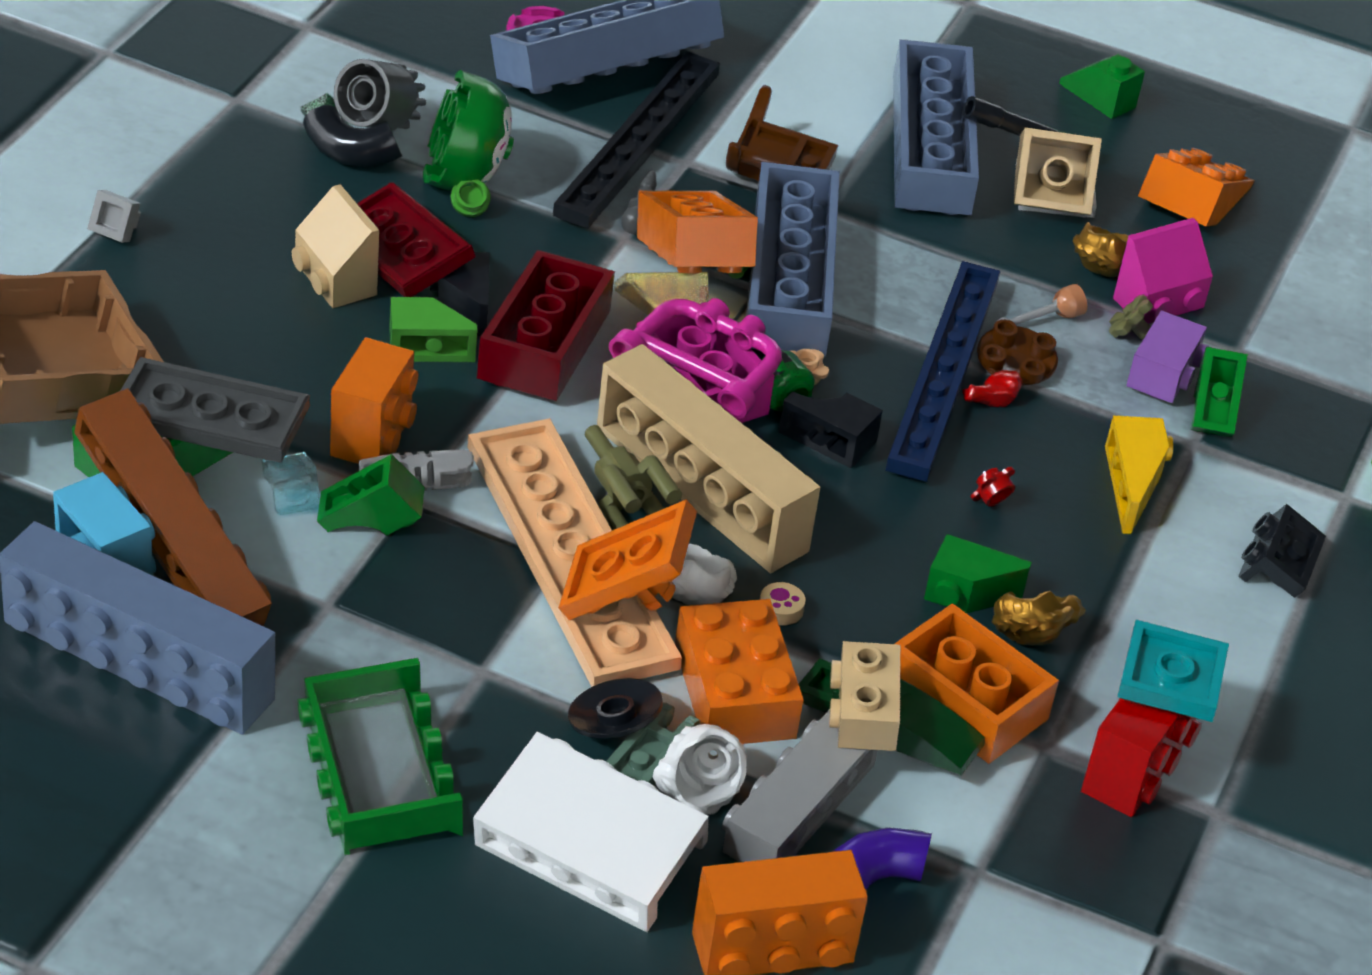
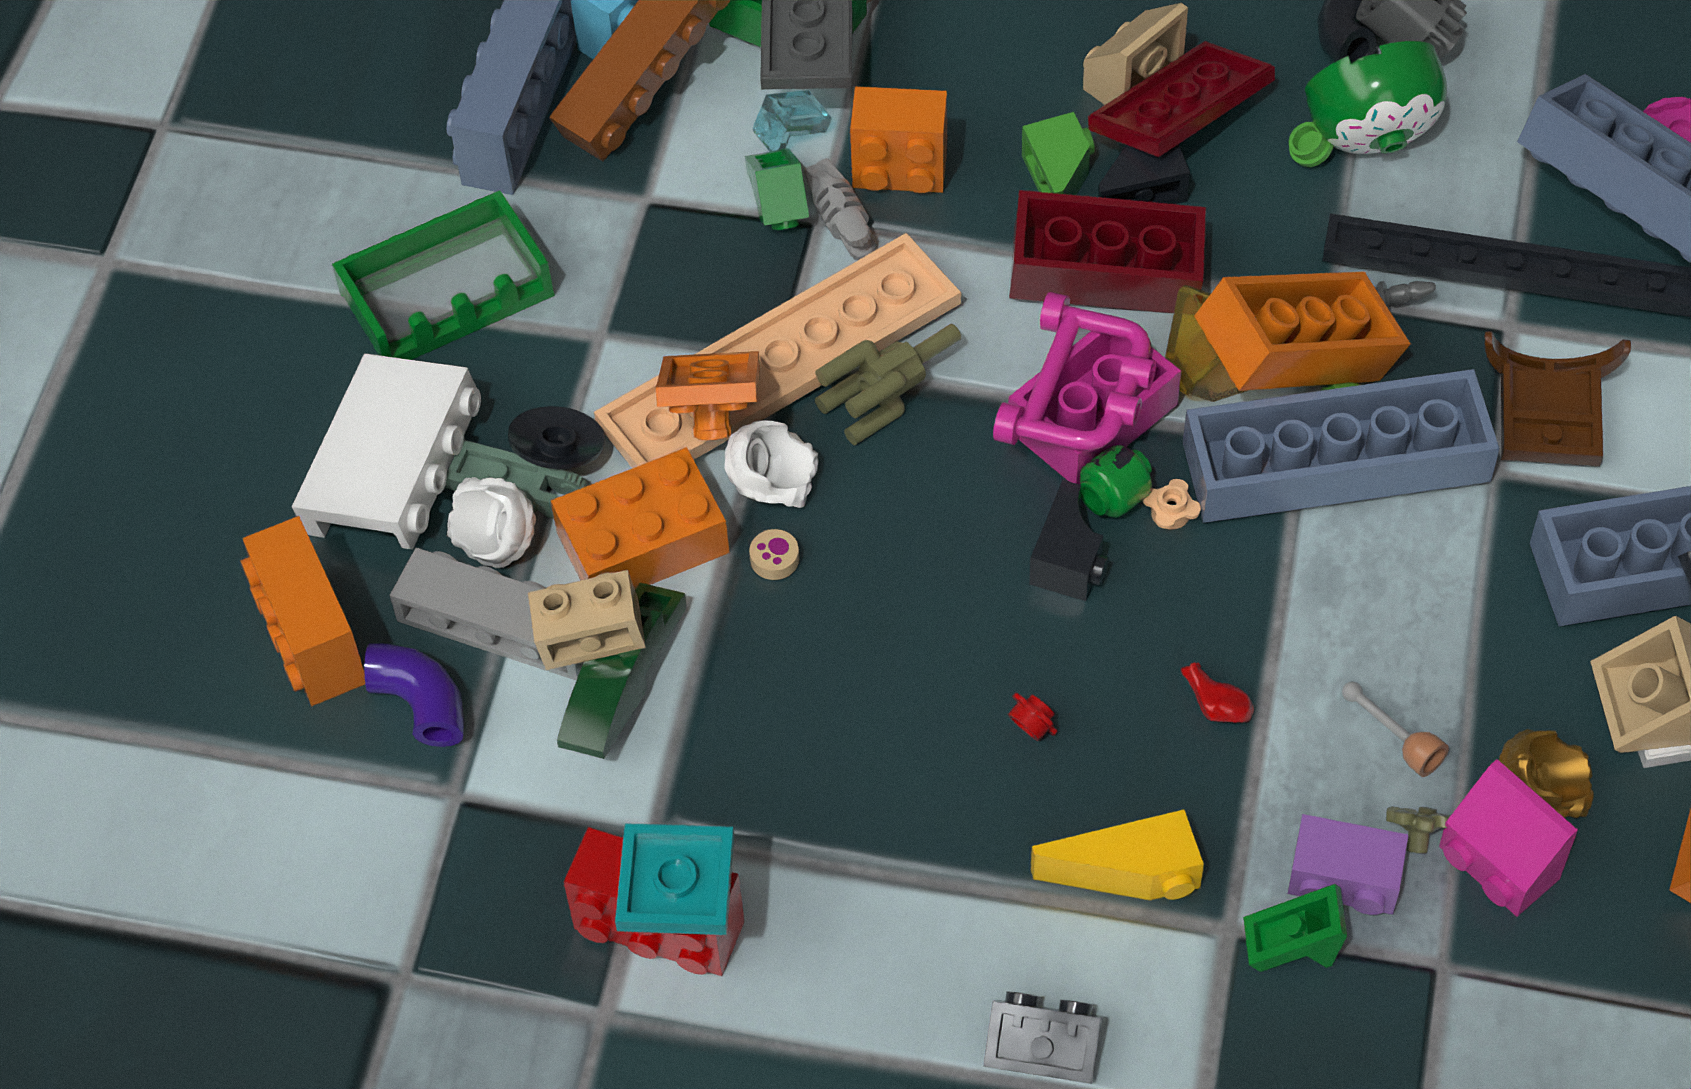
camera: 85 degrees right, 15 degrees up
tan brick [597,344,820,574] -> none
dark blue plate [885,261,1001,482] -> none
orange brick [894,603,1059,764] -> none
green slope [924,534,1032,613] -> none
reddish brown dish [977,319,1058,385] -> none
pearl gold hair [992,591,1086,646] -> none

